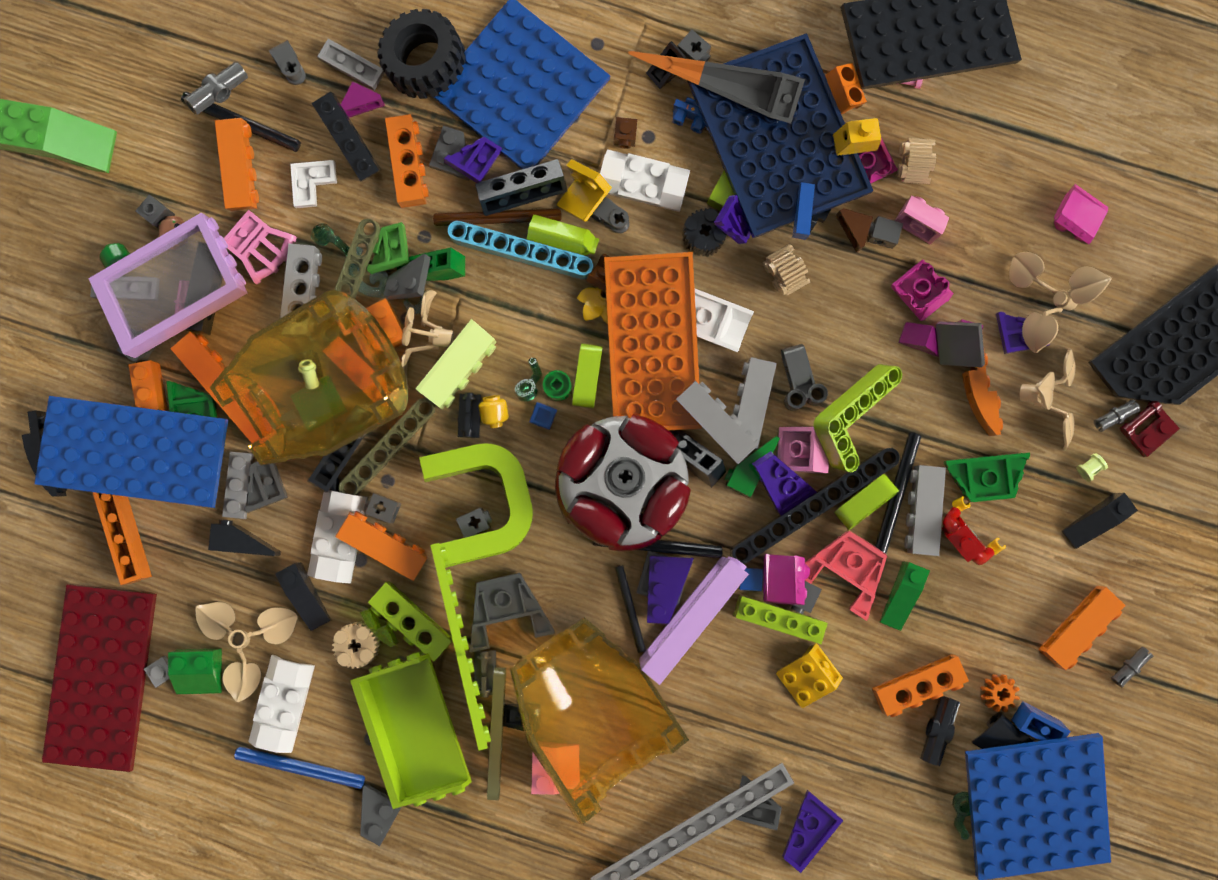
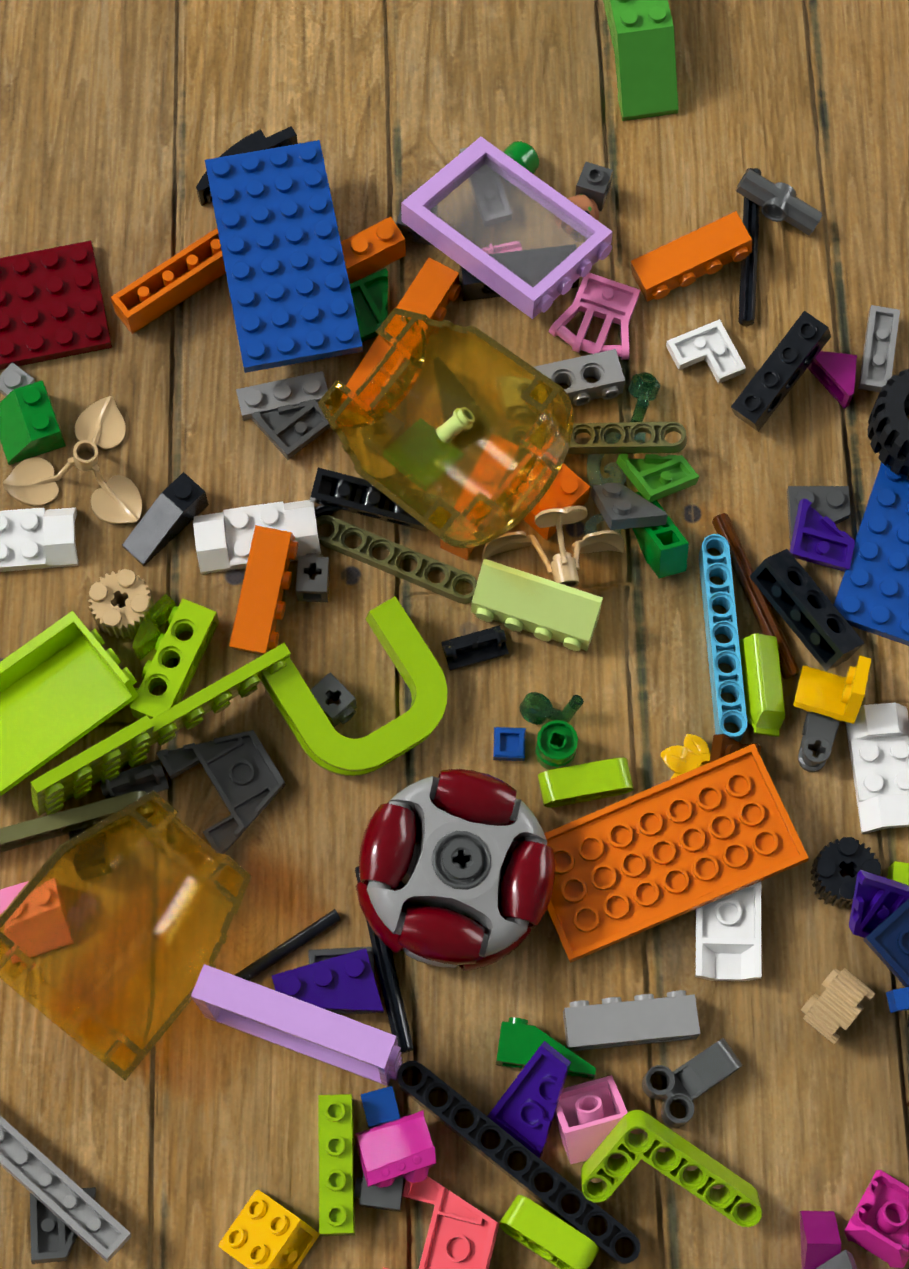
camera: 70 degrees right, 15 degrees down
black slope [208,520,281,556] -> none
dark grey piece [269,40,306,85] -> none
orange brick [385,114,429,208] -> none
yellow head [478,395,509,428] -> none
black slope [669,430,726,488] -> none
light grey brick [676,381,758,464] -> none

